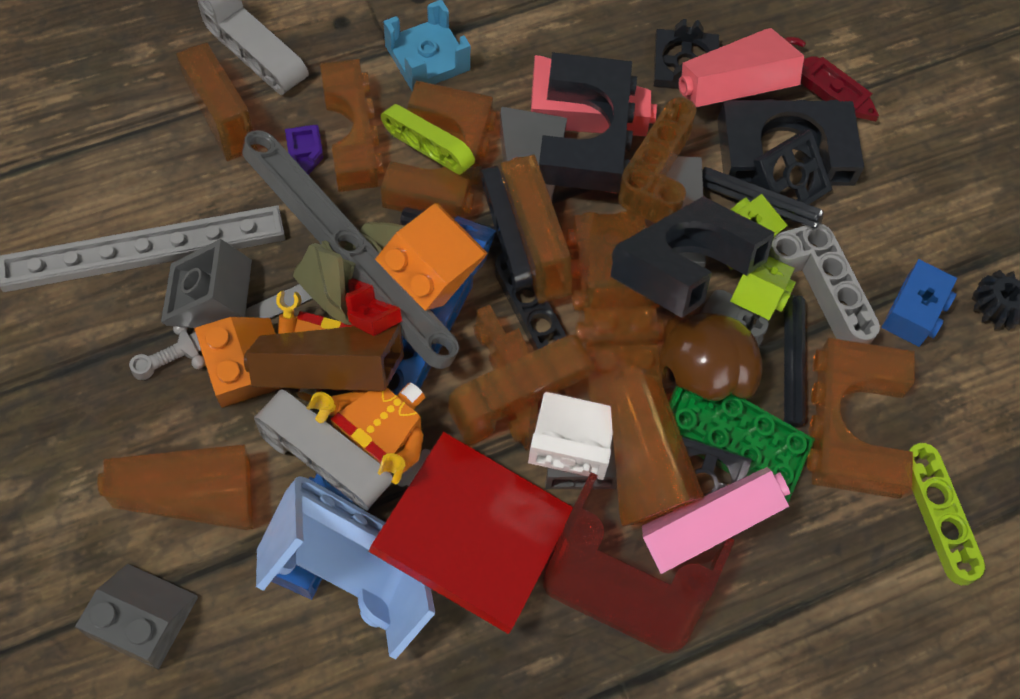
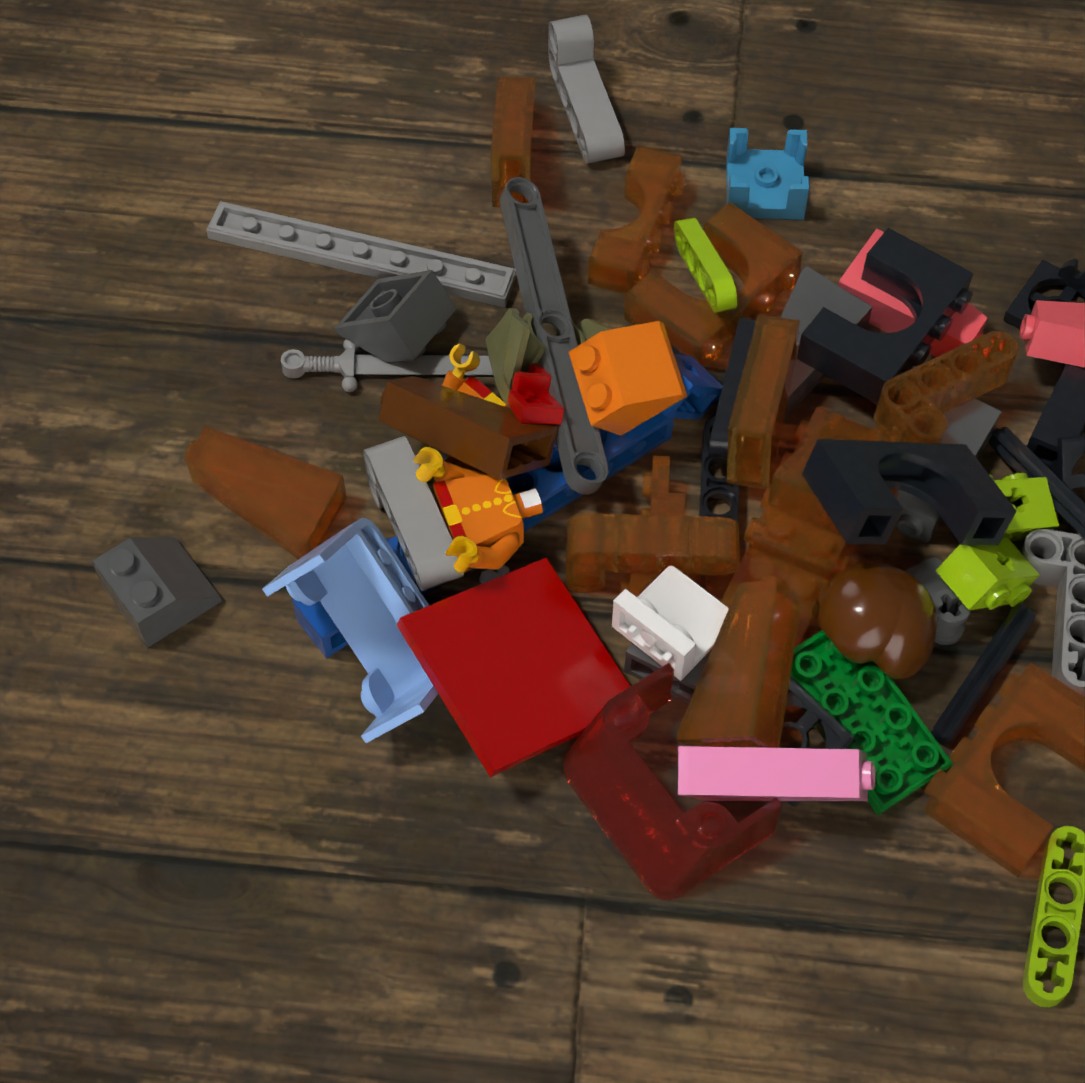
camera: 35 degrees right, 5 degrees down
orange slope [194,317,282,408] -> none
dark purple tile [285,124,323,175] -> none

